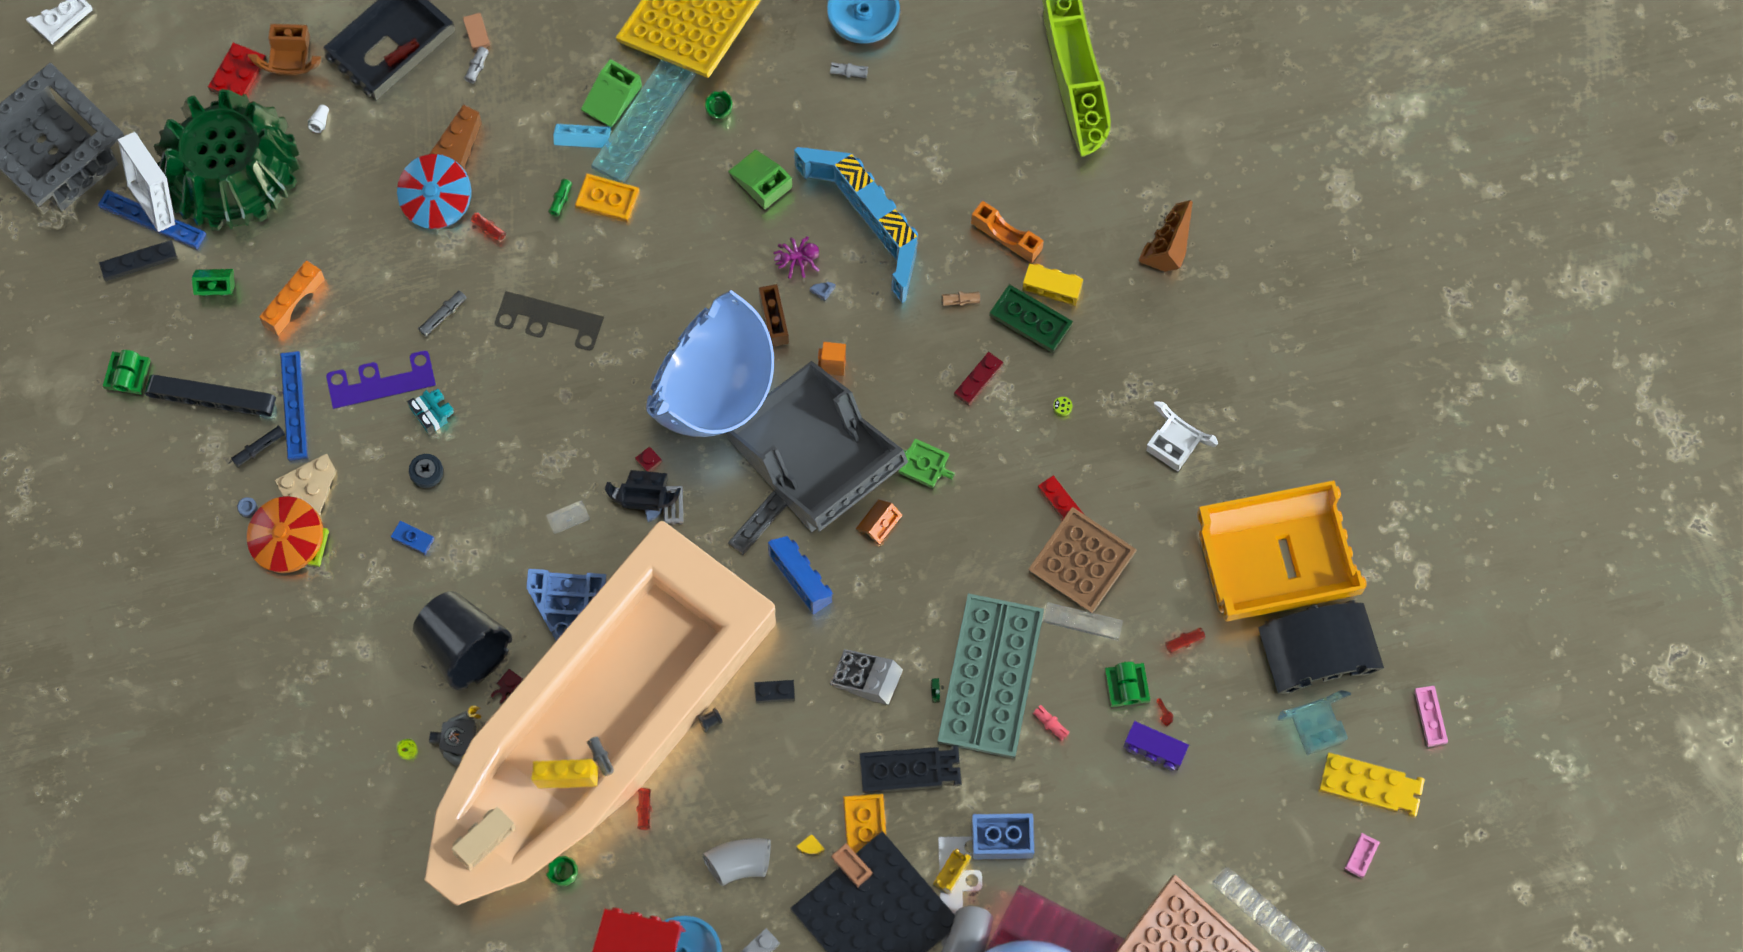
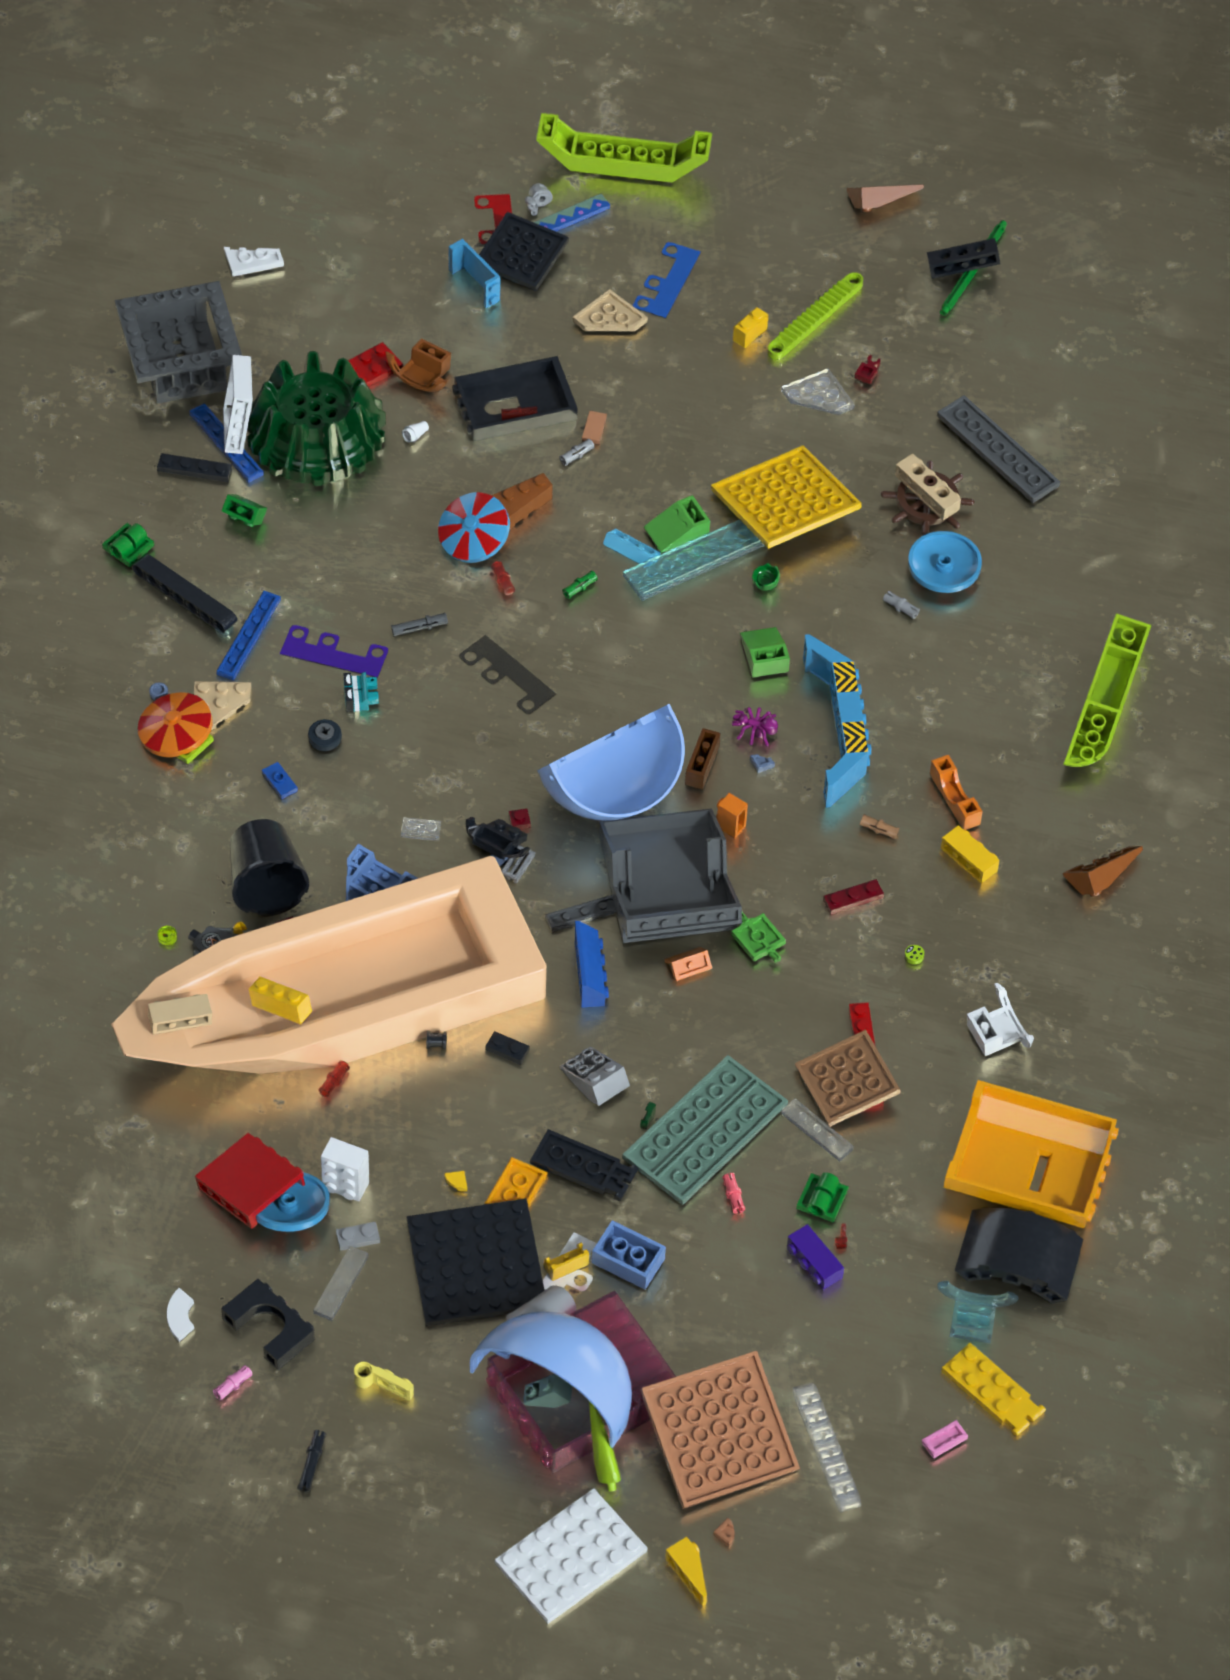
camera: 30 degrees right, 15 degrees down
black pin [231,425,285,468] -> none
orange arch [259,260,325,335] -> none
green hair [546,856,578,887] -> none
light orange tile [575,173,640,222] -> none
dark grey axle [587,737,614,776] -> none
light grey brick [702,838,771,886] -> none
nougat tile [831,843,873,887] -> none
dark green plate [989,284,1073,353] -> none
clear red pin [1165,627,1206,654] -> none
bright pink plate [1414,686,1448,747] -> none
none -> white brick [321,1137,369,1201]

